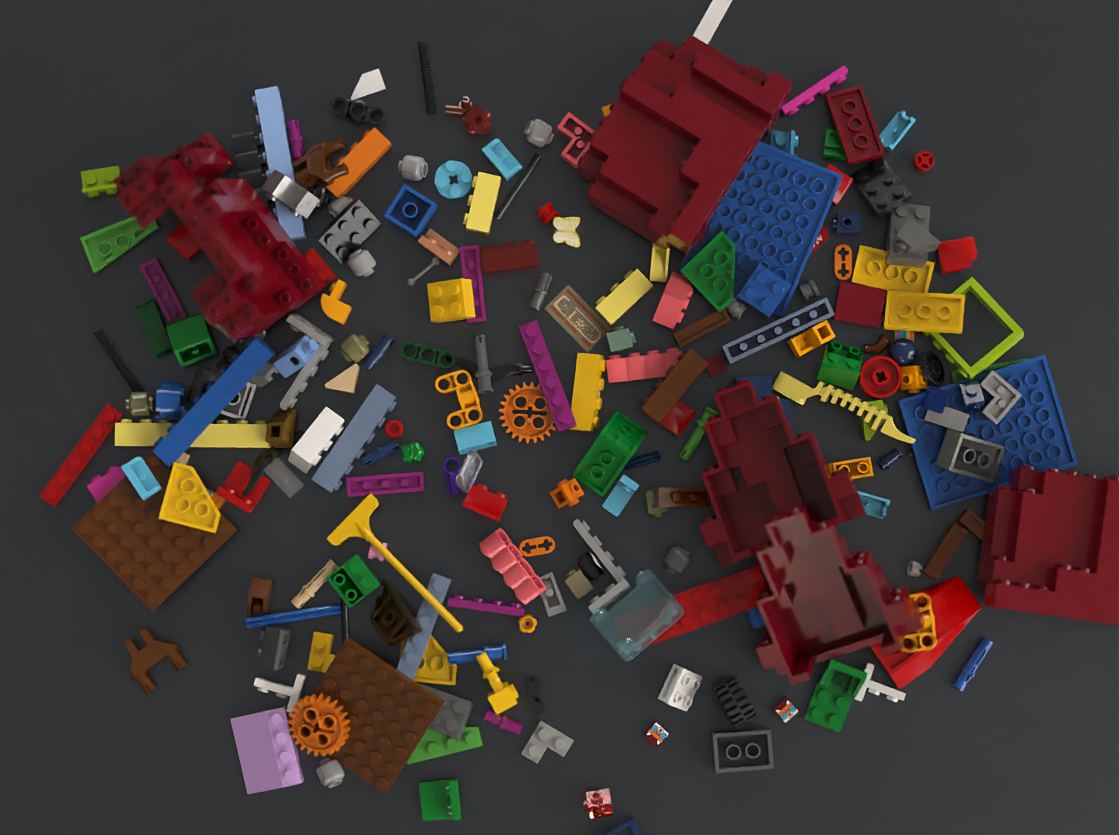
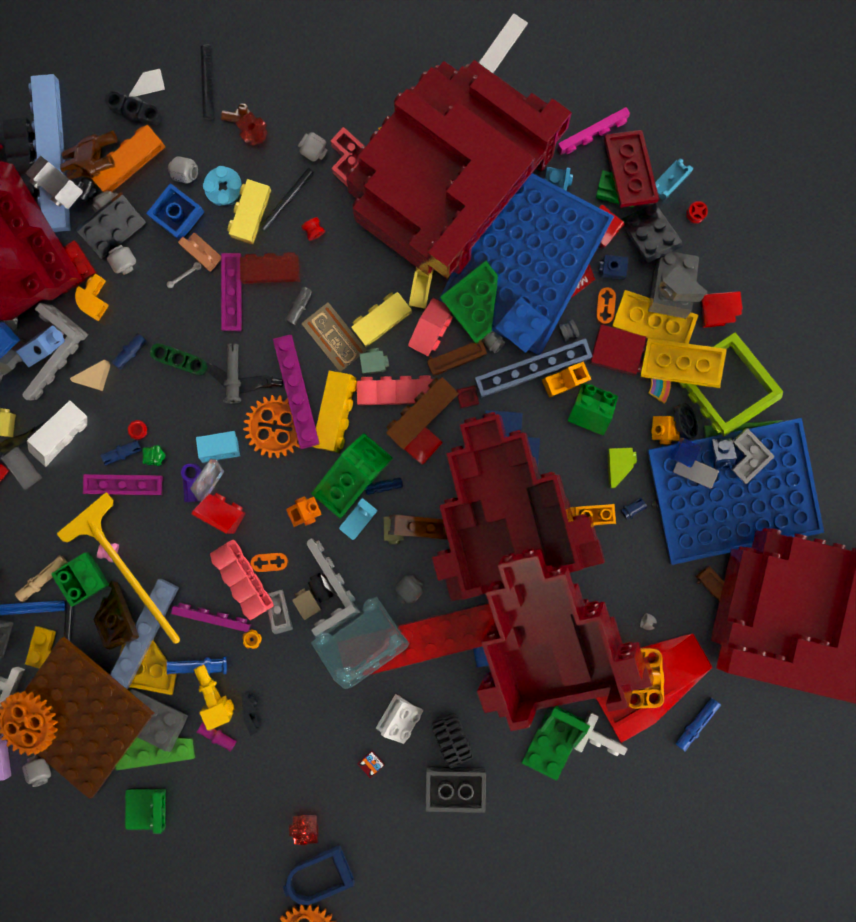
camera: 10 degrees right, 0 degrees up
pearl gold slope [265,409,297,448] -> none
magenta pin [286,120,304,160] -> none
sand blue brick [311,384,397,492] -> none
olive head [341,334,369,362] -> none
yellow piece [427,278,475,323] -> none
light orange beam [435,370,483,430] -> none
medium azure hinge [482,138,523,181] -> none
light grey plate [521,720,574,764] -> none
light yellow animal [553,217,580,247] -> none
bright green pin [679,405,720,462] -> none
light yellow piece [772,371,916,444] -> none
tile [772,696,800,724] -> none
red wheel [857,356,902,399] -> none
medium azure hinge [857,491,891,519] -> none
reddish brown arm [864,334,890,354] -> none
dark blue hair [889,338,918,367] -> none
reddish brown container [921,523,968,580] -> none
dark grey slope [935,428,1005,483] -> none

